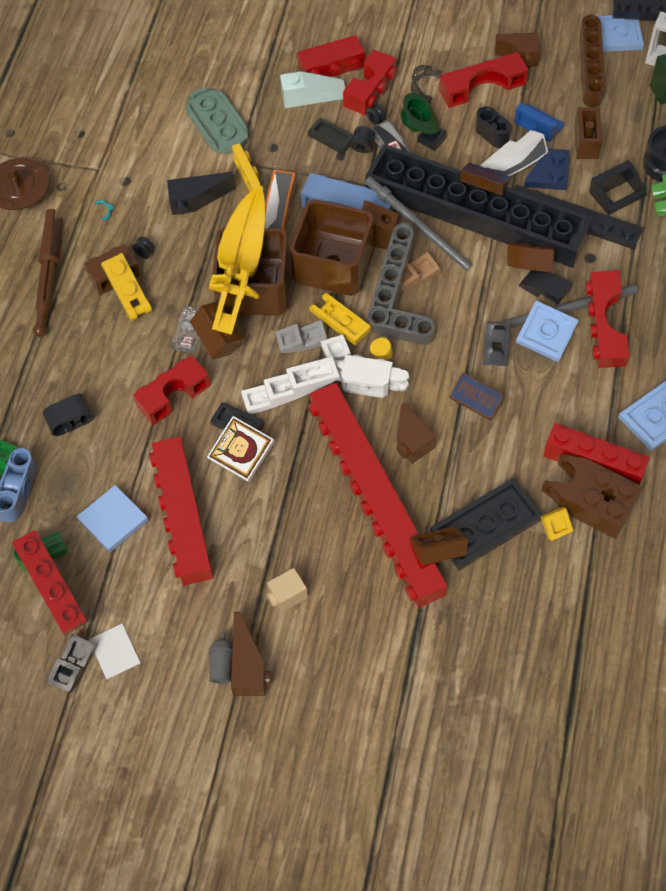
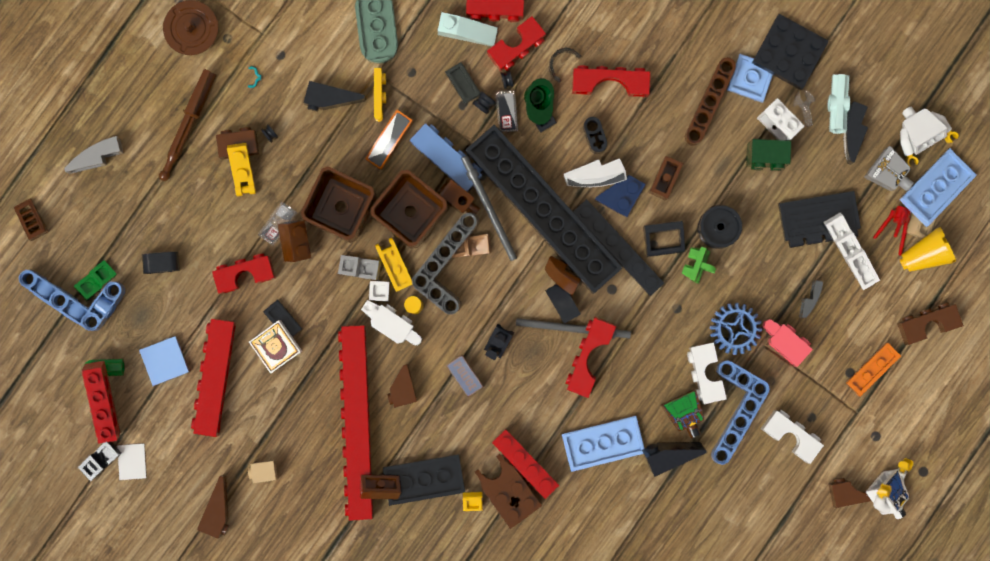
camera: 15 degrees right, 25 degrees up
yellow piece [208,185,266,335] -> none
dark grey piece [209,632,233,684] -> none
white slope [241,357,340,415] -> none
reddish brown slope [460,163,511,195] -> none
reddish brown arch [494,33,540,67] -> none
blue panel [514,103,564,142] -> none
light blue tile [516,300,579,362] -> none

